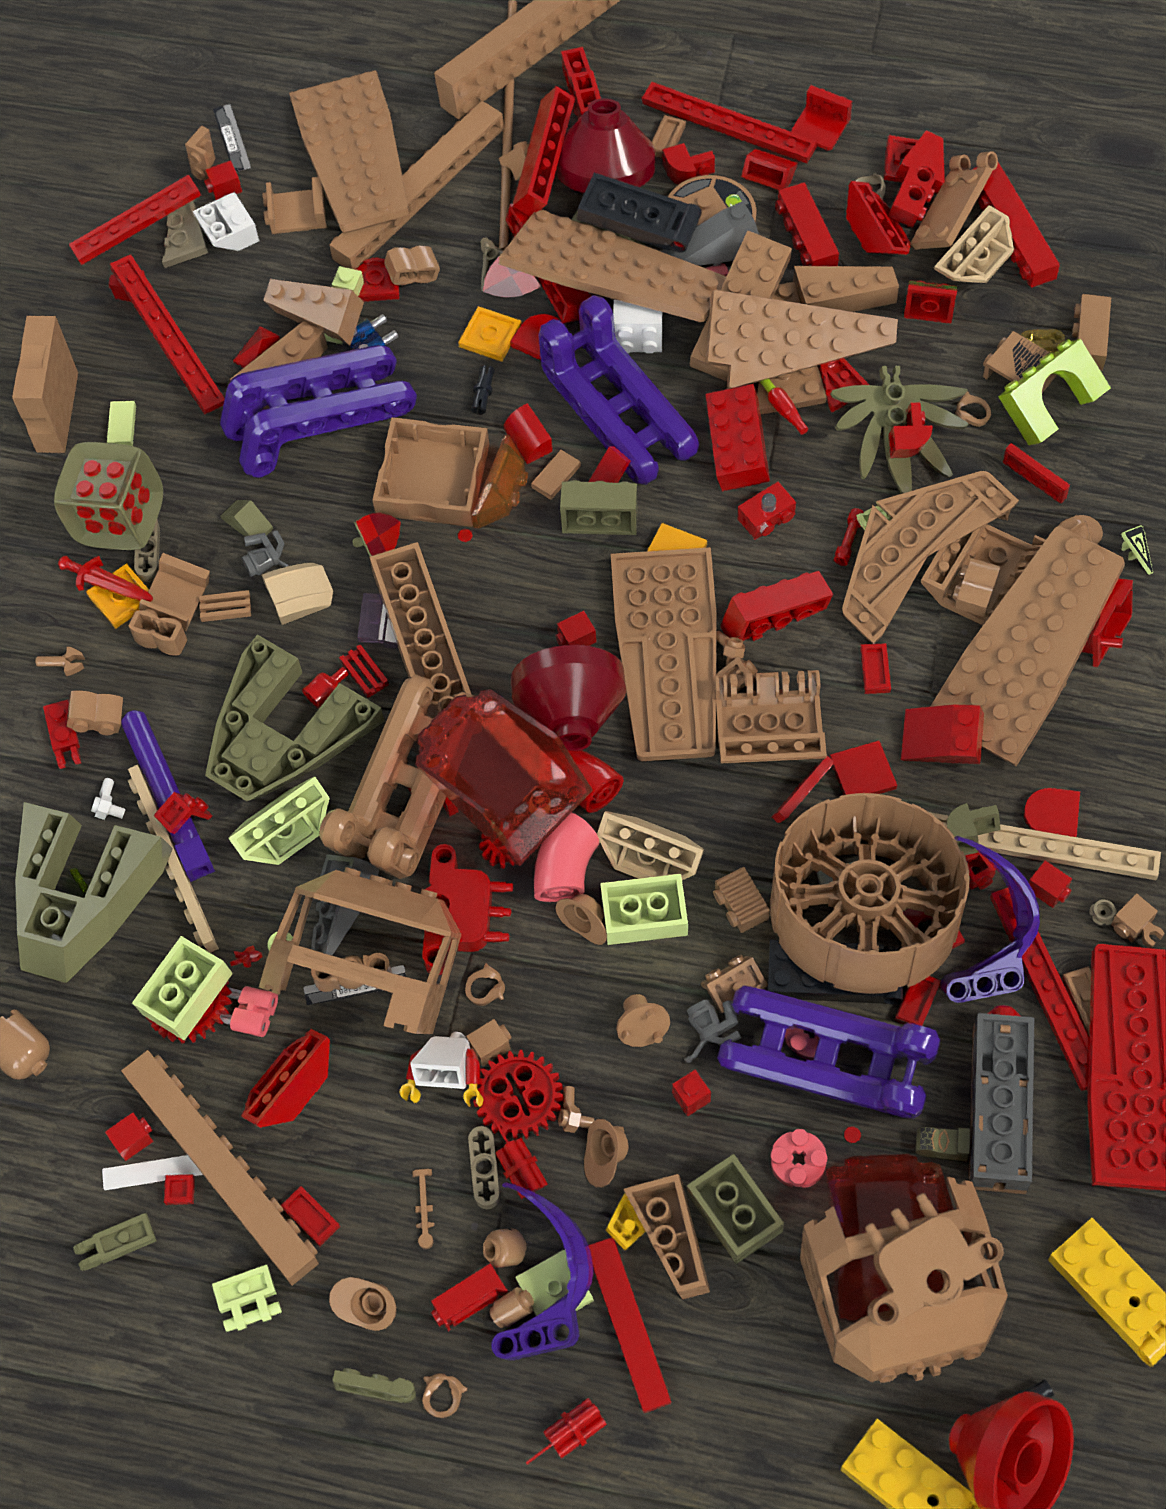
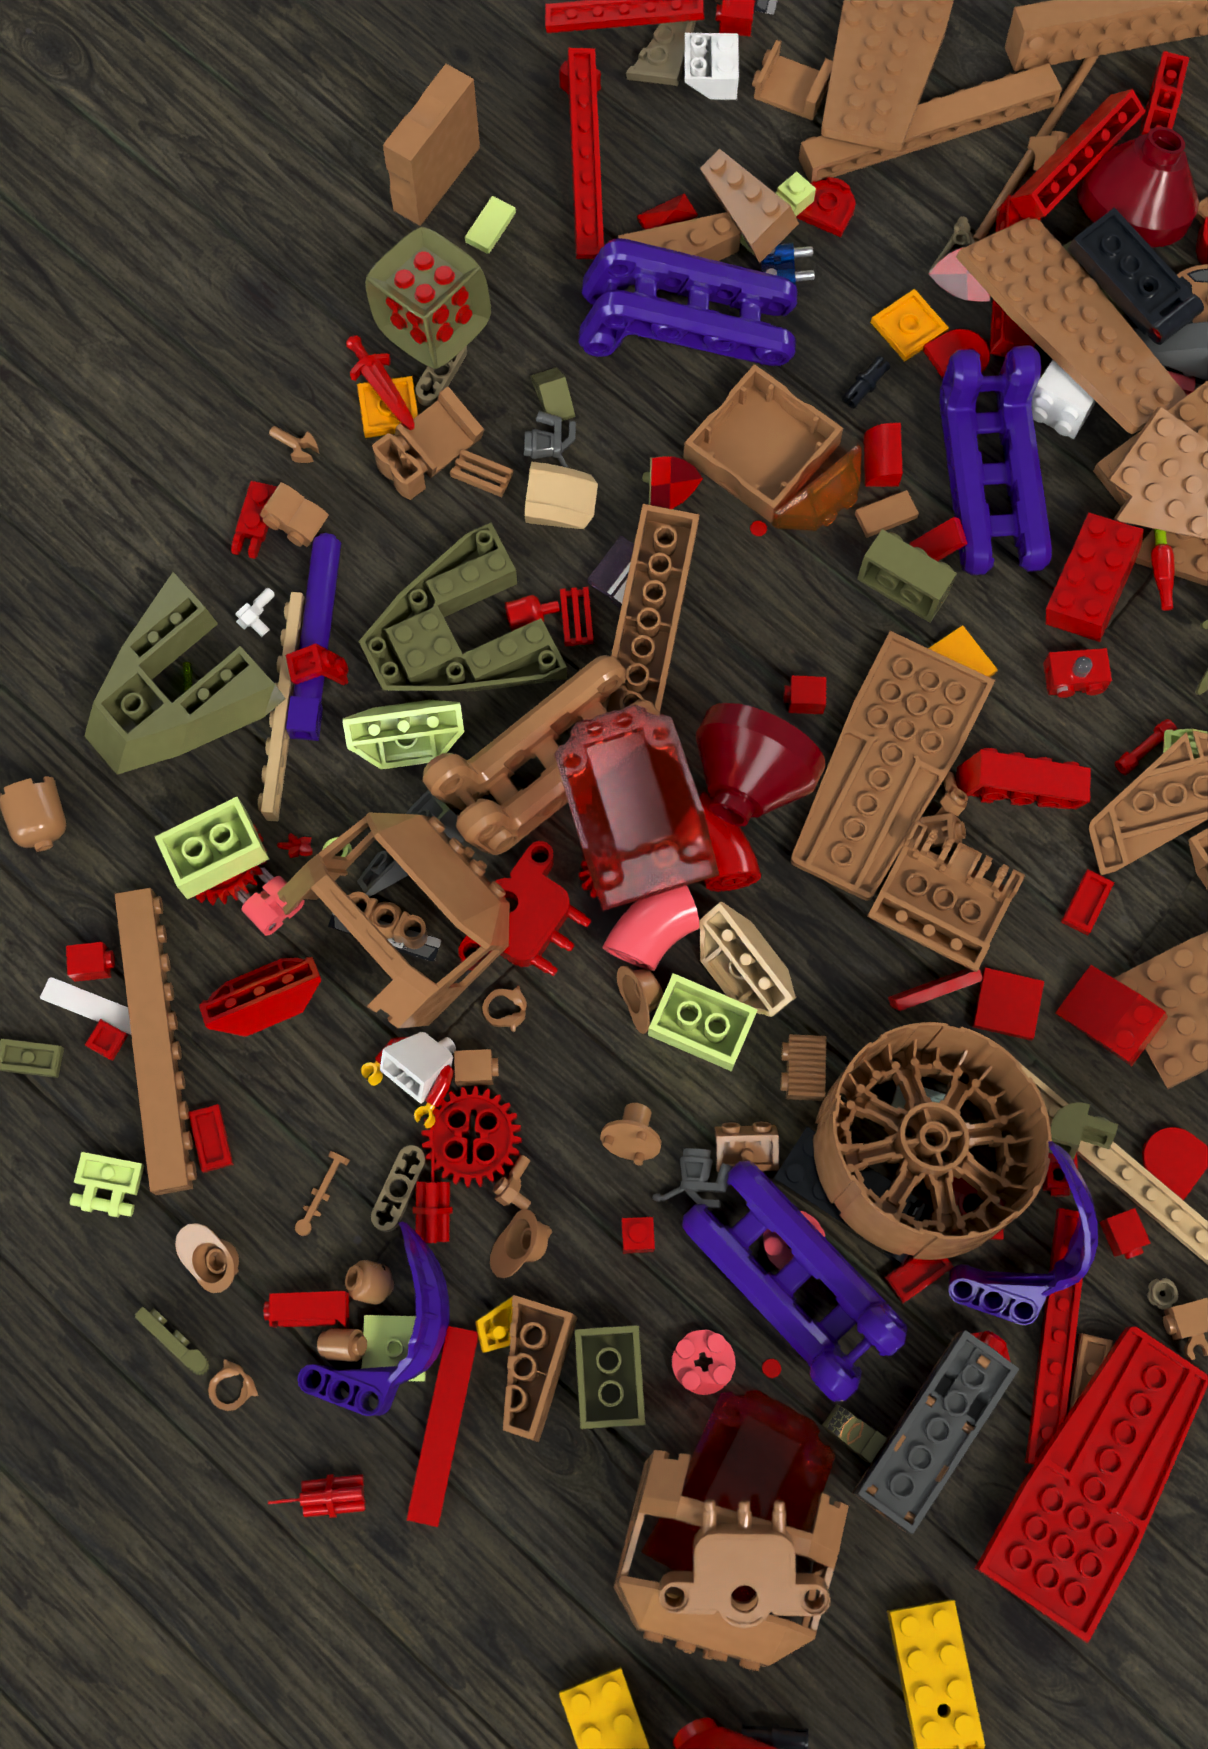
camera: 25 degrees right, 10 degrees up
medium nougat brick [384,246,440,285] -> none

